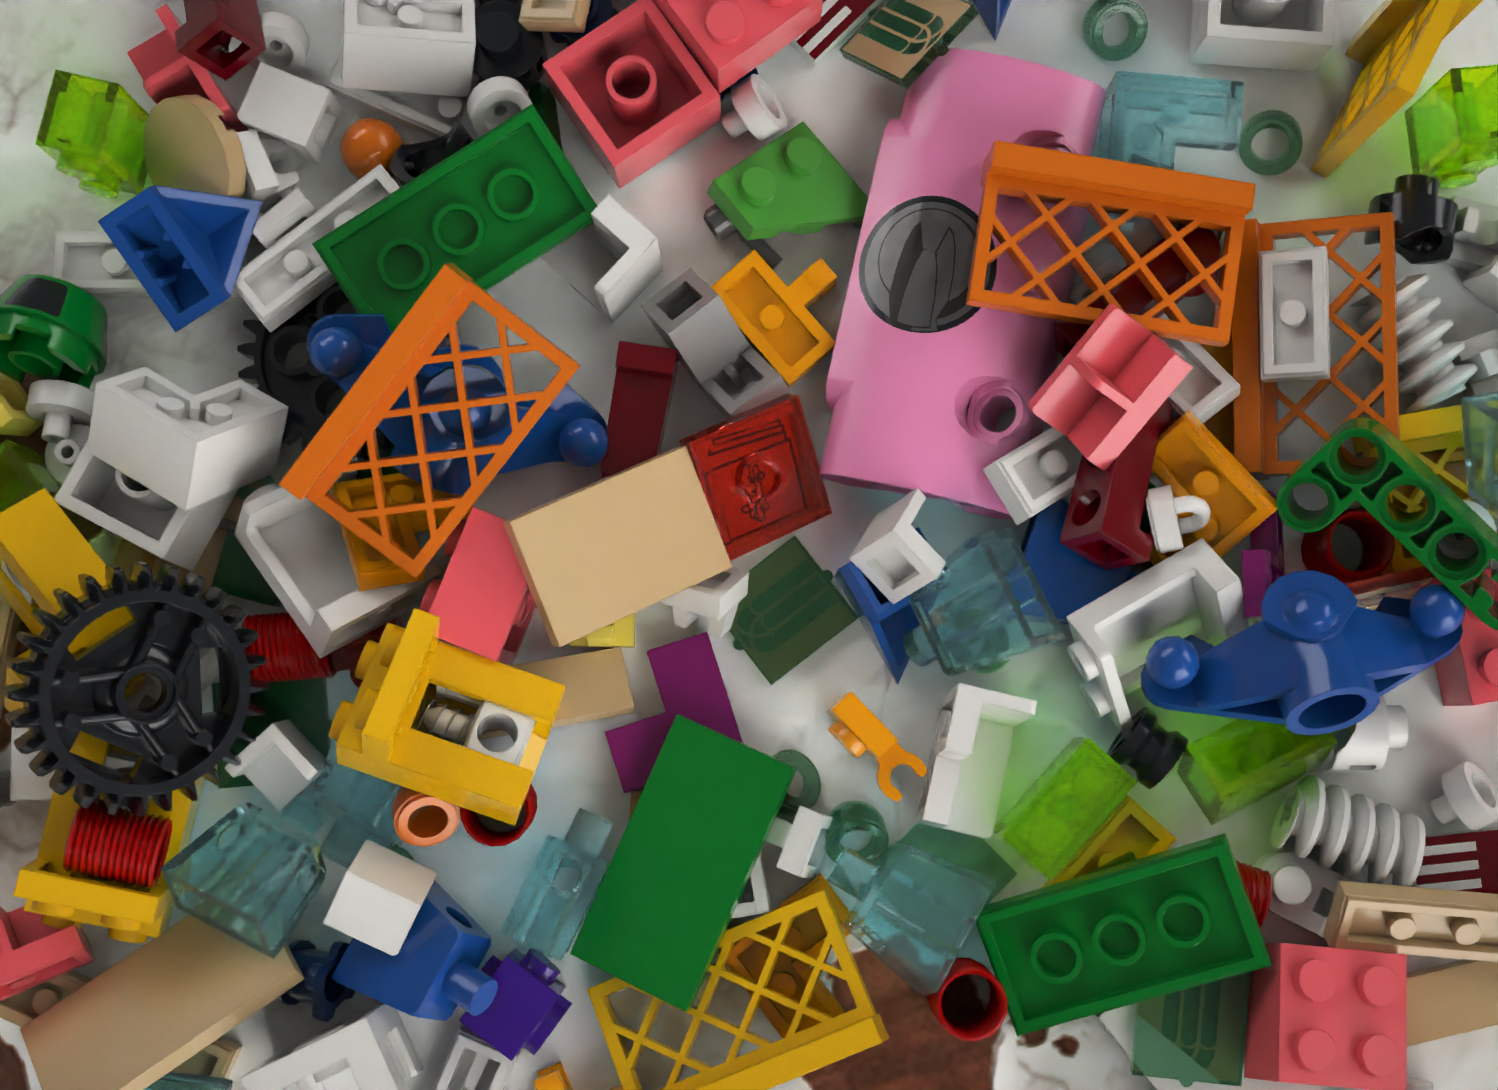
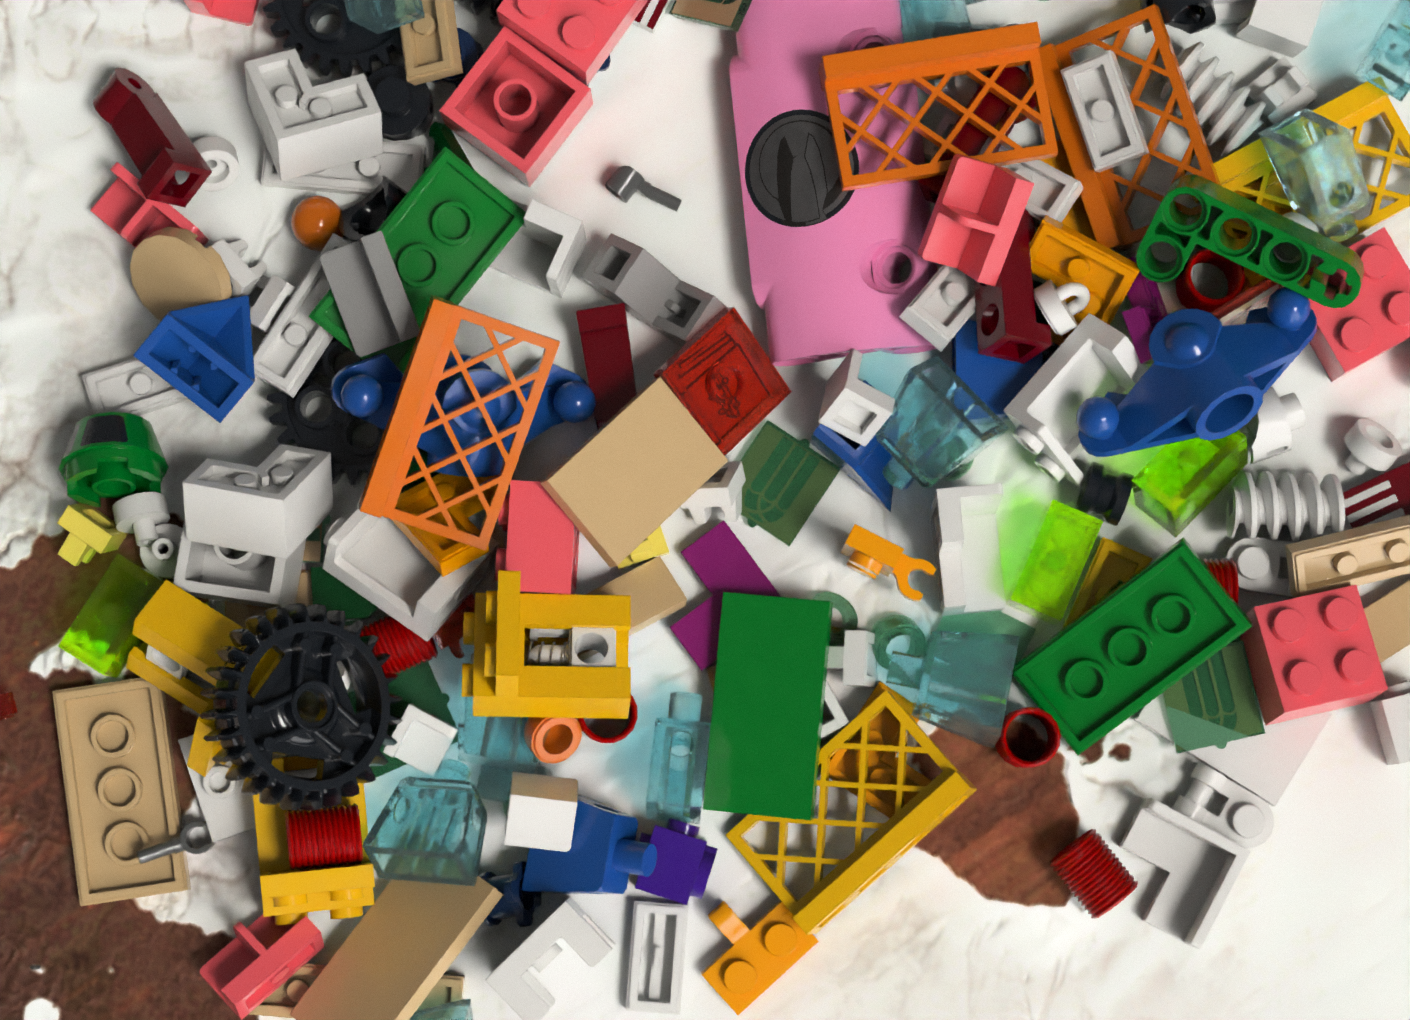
camera: 15 degrees left, 0 degrees up
clear neon green brick [35,69,149,199] -> none
white panel [237,62,344,166] -> none
white tile [467,76,532,137] -> none
bright green wing [707,121,868,240] -> none
light orange plate [711,249,838,388] -> none
white tile [721,74,787,142] -> none
none -> light grey panel [319,230,420,357]

